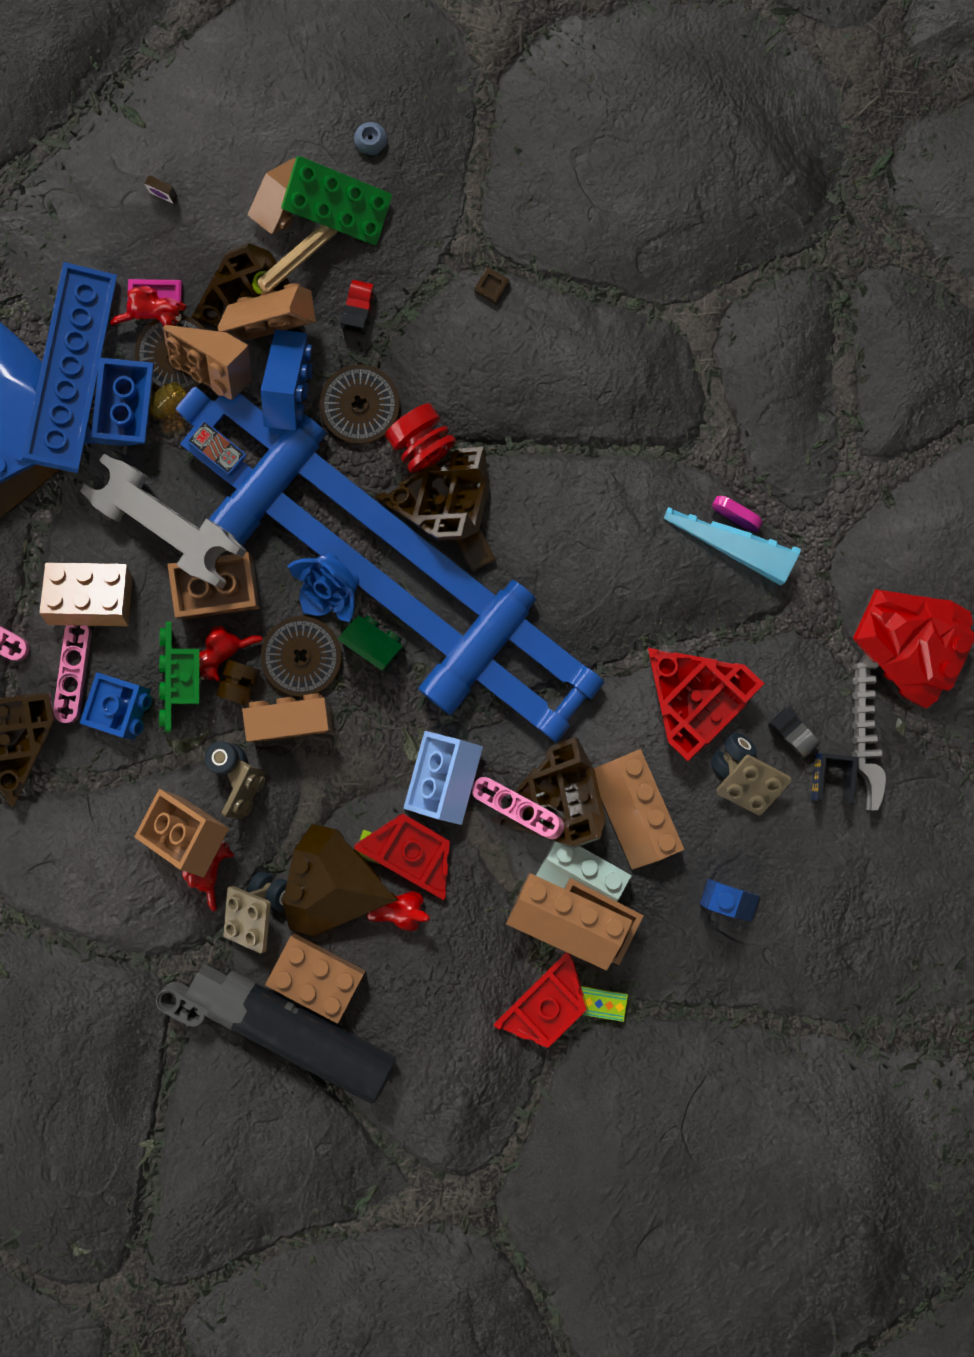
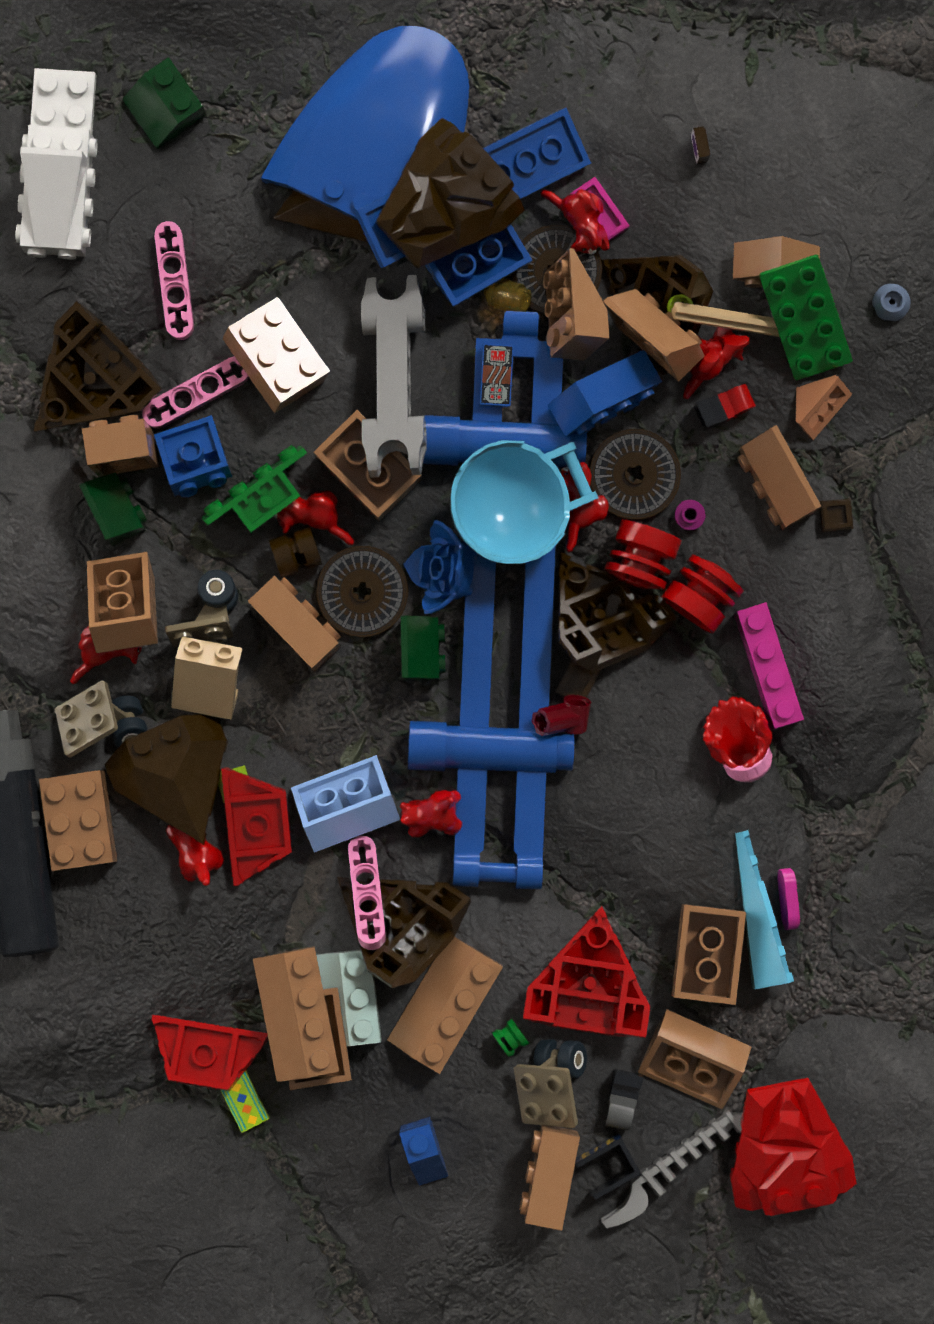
camera: 50 degrees right, 0 degrees up
none -> dark green slope [79,472,147,546]
none -> medium nougat brick [82,415,159,477]
none -> tan panel [171,637,242,720]
none -> dark brown wedge [375,118,525,269]
none -> red animal [400,790,462,838]
none -> medium azure windscreen [450,440,599,564]
none -> green wheel [492,1018,529,1058]
none -> medium nougat brick [519,1125,580,1231]
none -> dark red piece [532,695,591,736]
none -> red animal [560,462,609,552]
none -> medium nougat slope [638,1009,751,1109]
none -> red wheel [661,554,744,634]
none -> medium nougat brick [671,904,746,1005]
none -> magenta plate [675,500,705,530]
none -> red animal [683,327,750,399]
none -> red hair [703,696,772,782]
none -> dark pink brick [734,602,804,730]
none -> medium nougat slope [737,425,821,530]
none -> nougat slope [796,375,852,440]

